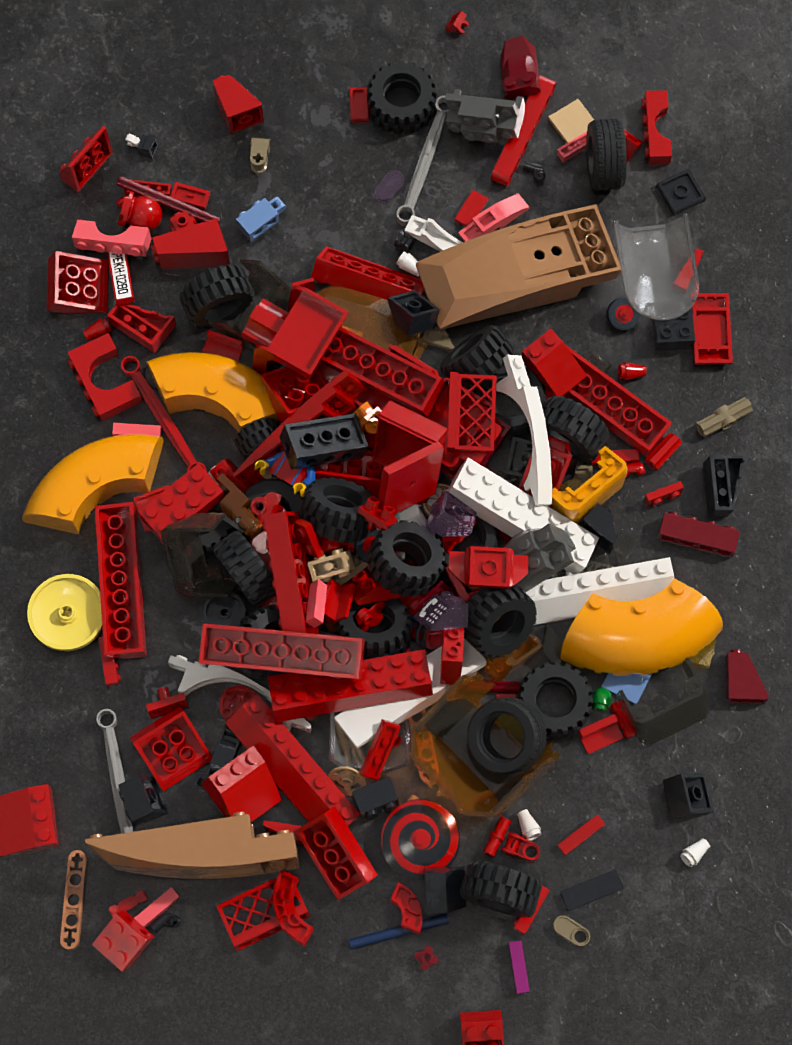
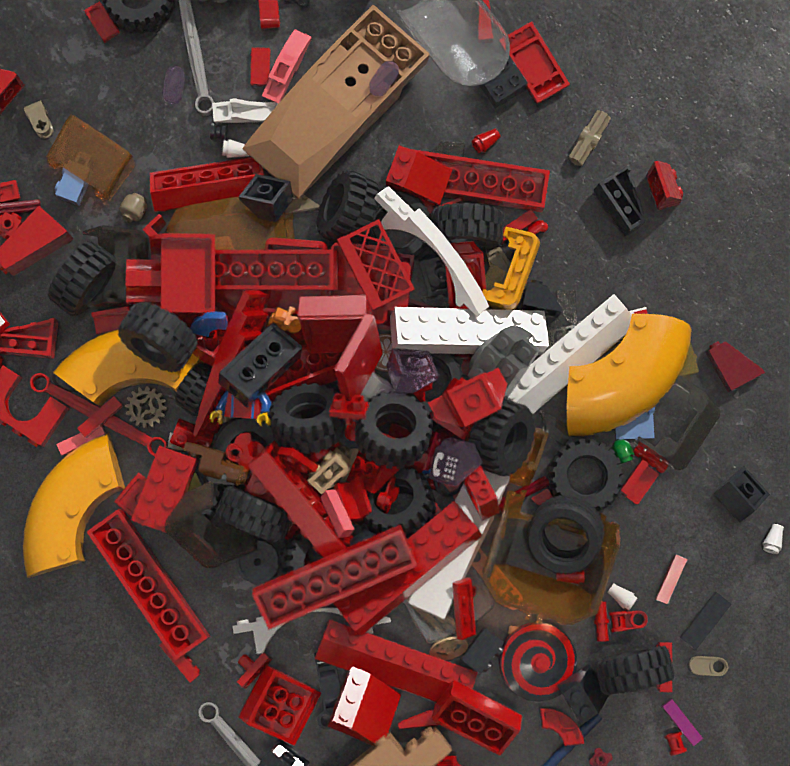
camera: 30 degrees left, 10 degrees up
light yellow dish [27,574,103,651] -> none
red tile [219,685,255,721] -> none
black wheel [607,297,640,330] -> none
red plate [644,481,684,507] -> none
red axle [645,433,682,471] -> none
dark red brick [658,512,740,557] -> none
none -> clear orange windscreen [46,114,135,201]
none -> red piece [77,396,123,438]
none -> black tyre [118,302,197,372]
none -> dark tan head [119,193,147,222]
none -> dark tan gear [125,386,168,429]
none -> blue tile [190,312,228,337]
none -> tile [369,61,399,96]
none -> red cone [556,570,584,585]
none -> red slope [646,161,683,210]
none -> red bush [665,731,687,756]

